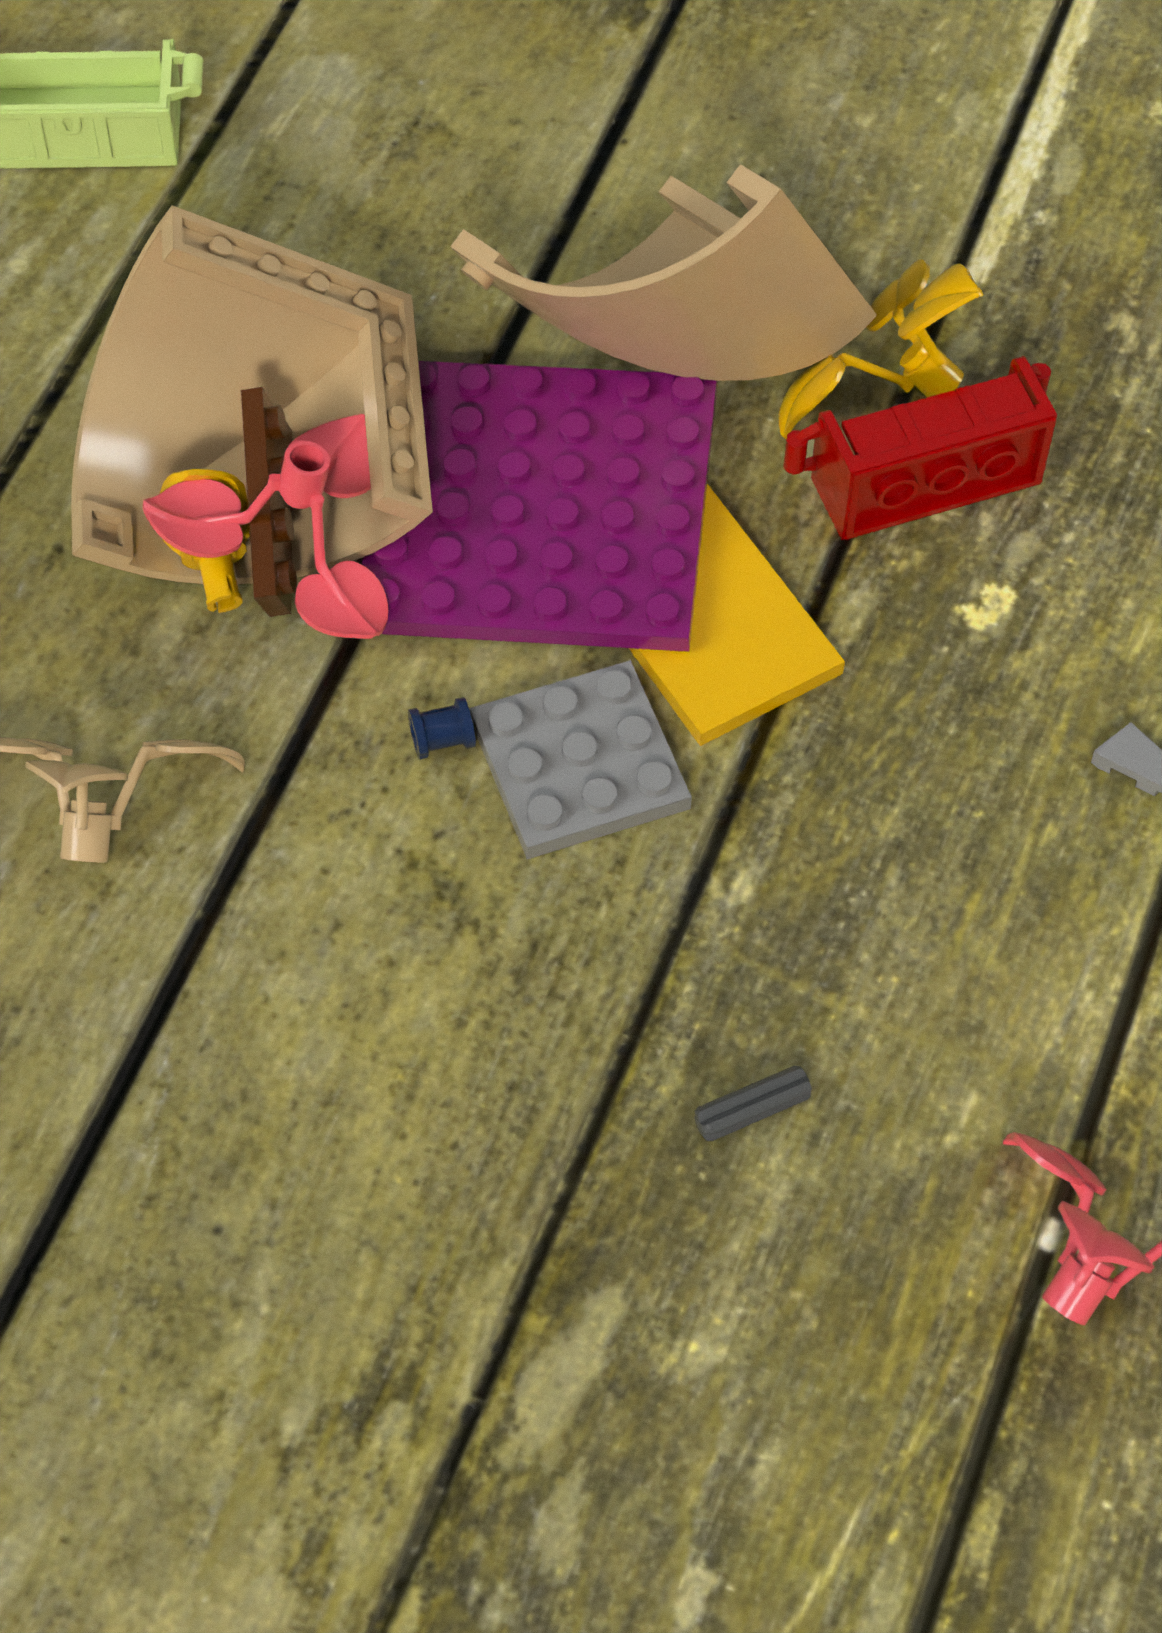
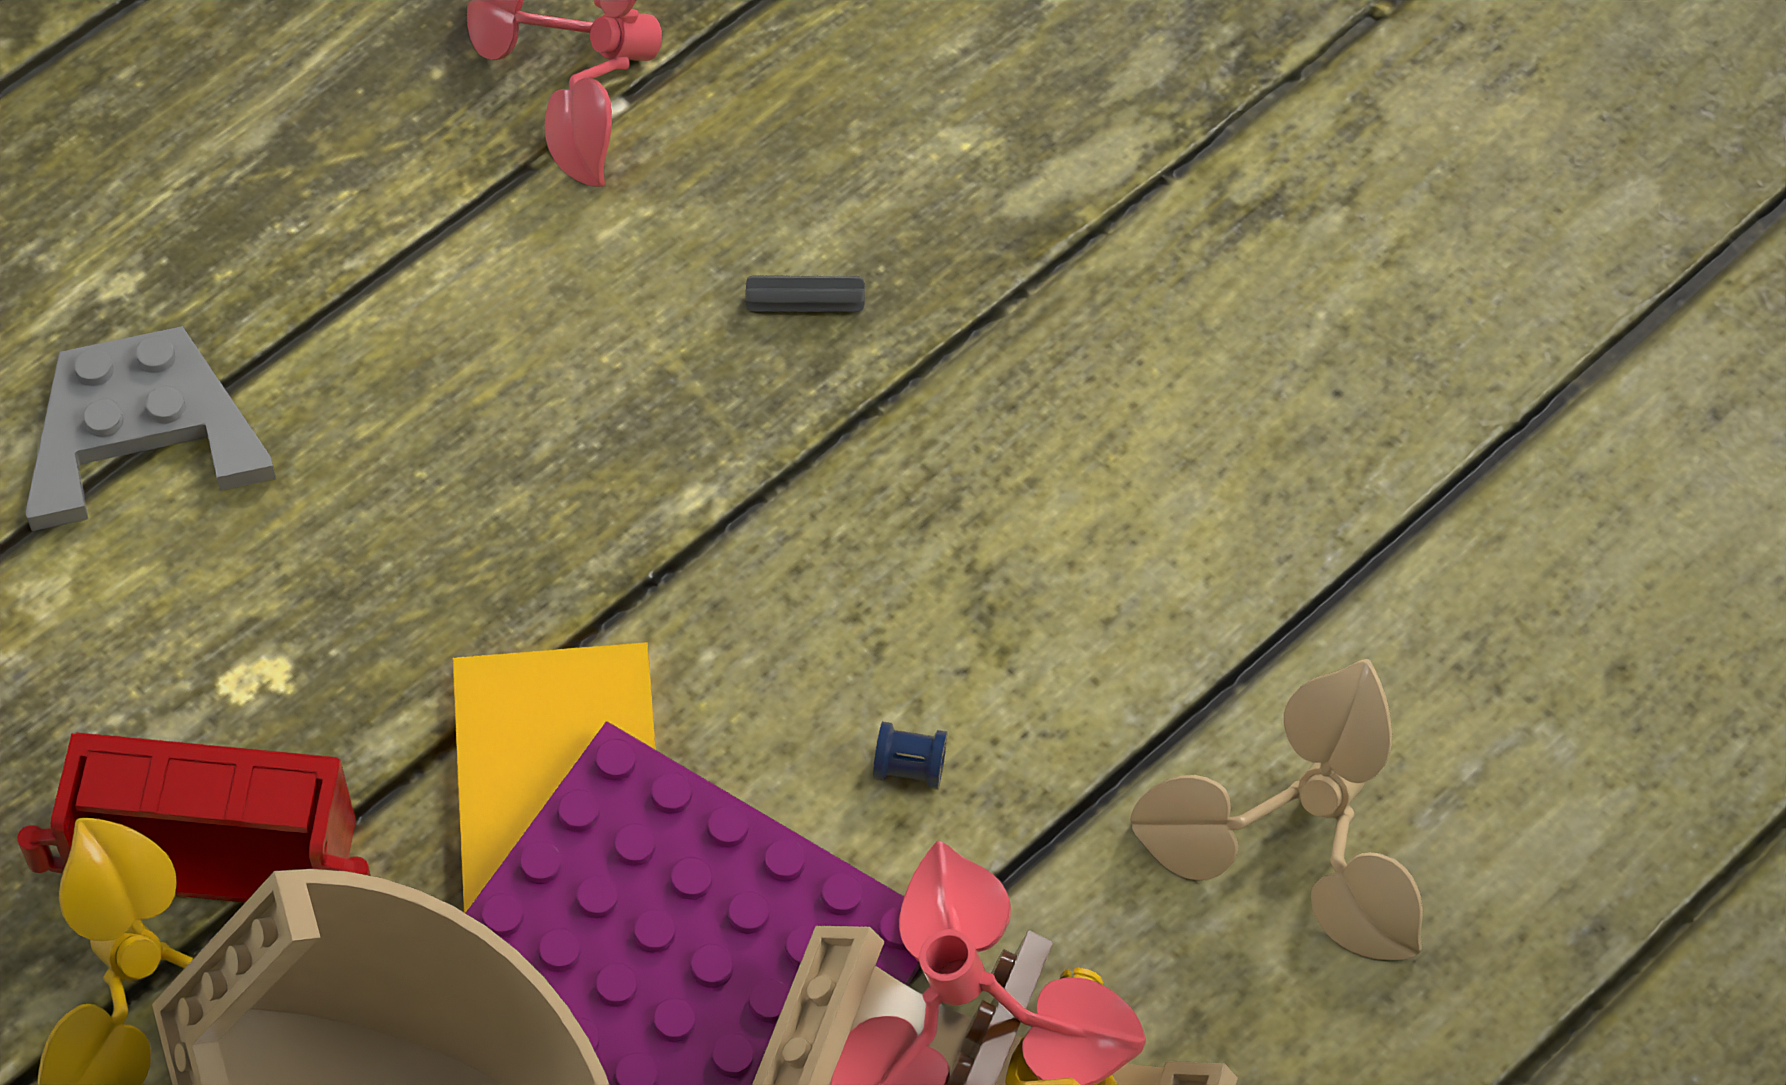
camera: 155 degrees left, 0 degrees up
light grey plate [470,660,692,859] -> none

